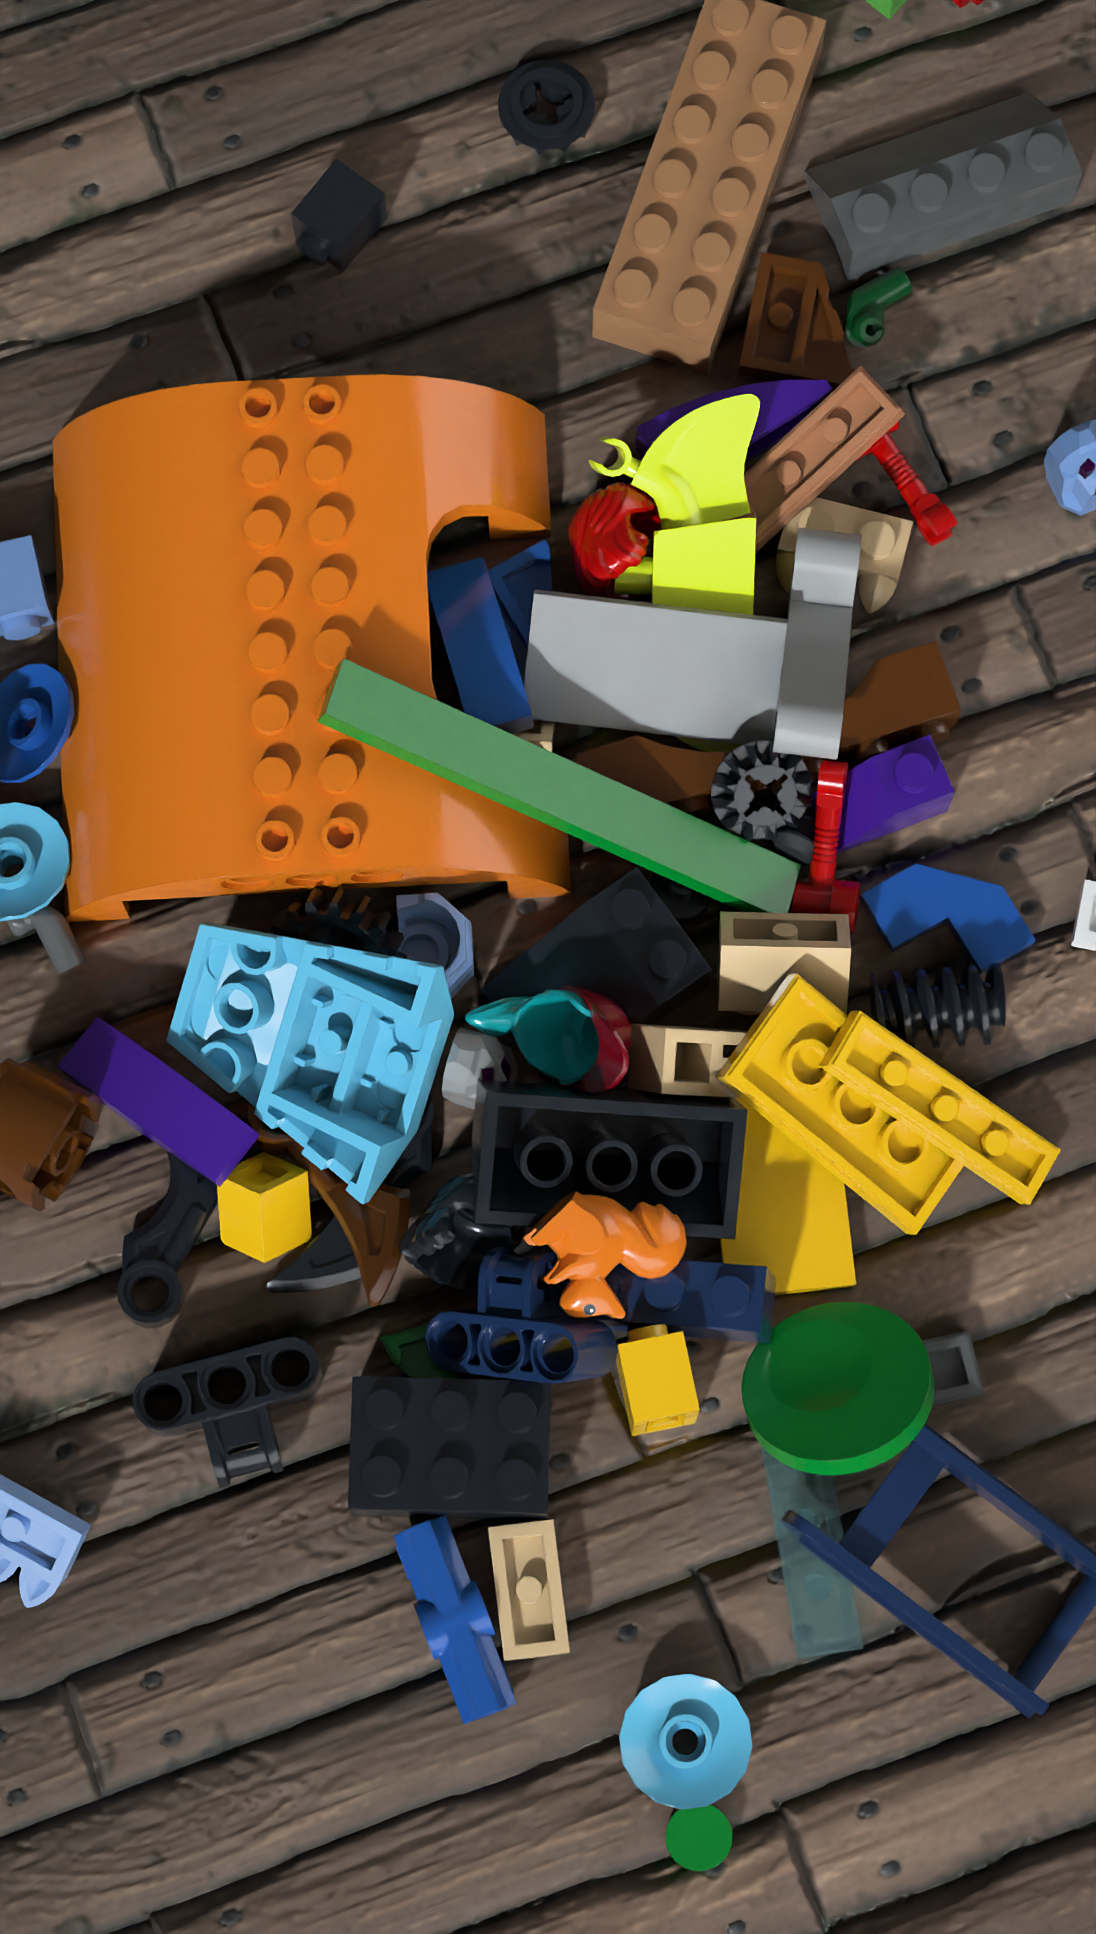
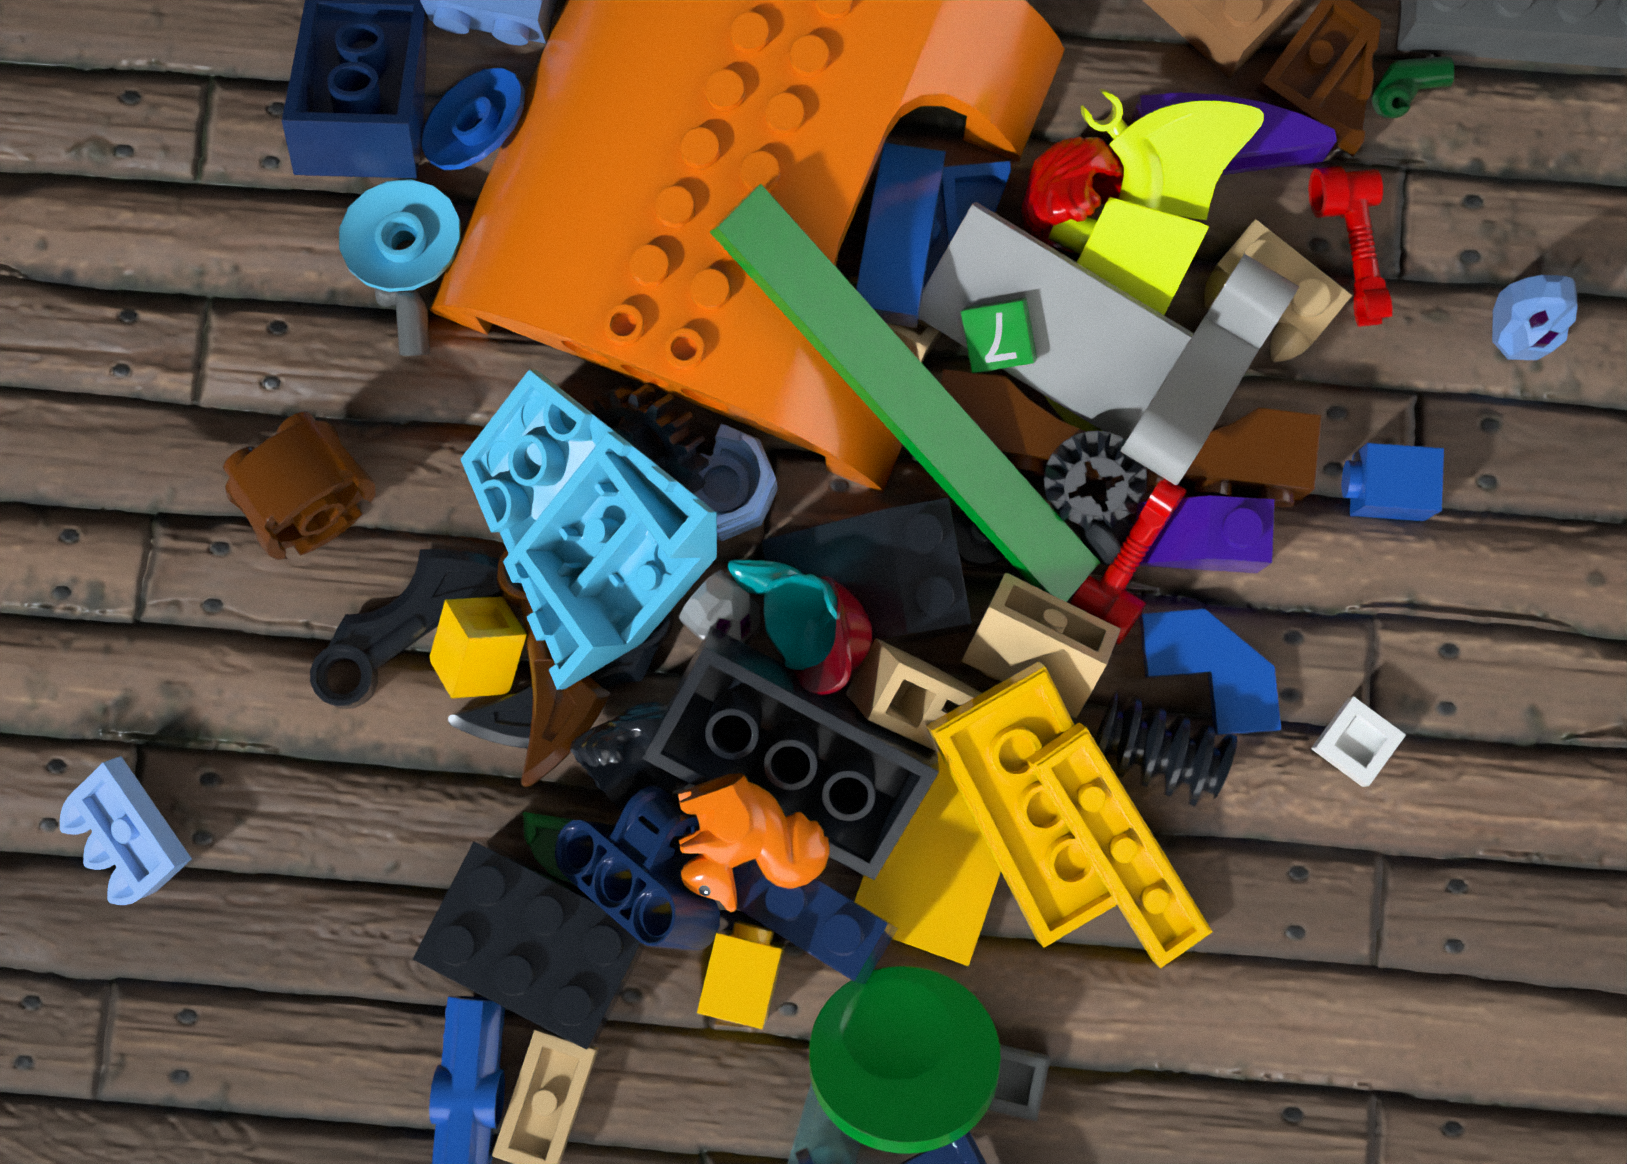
camera: 30 degrees right, 5 degrees up
dark purple slope [57,1017,260,1187] -> none
black piece [133,1337,323,1488] -> none
nougat tile [719,366,905,553] -> none
none -> tile [960,297,1037,373]
none -> blue brick [1341,443,1444,521]

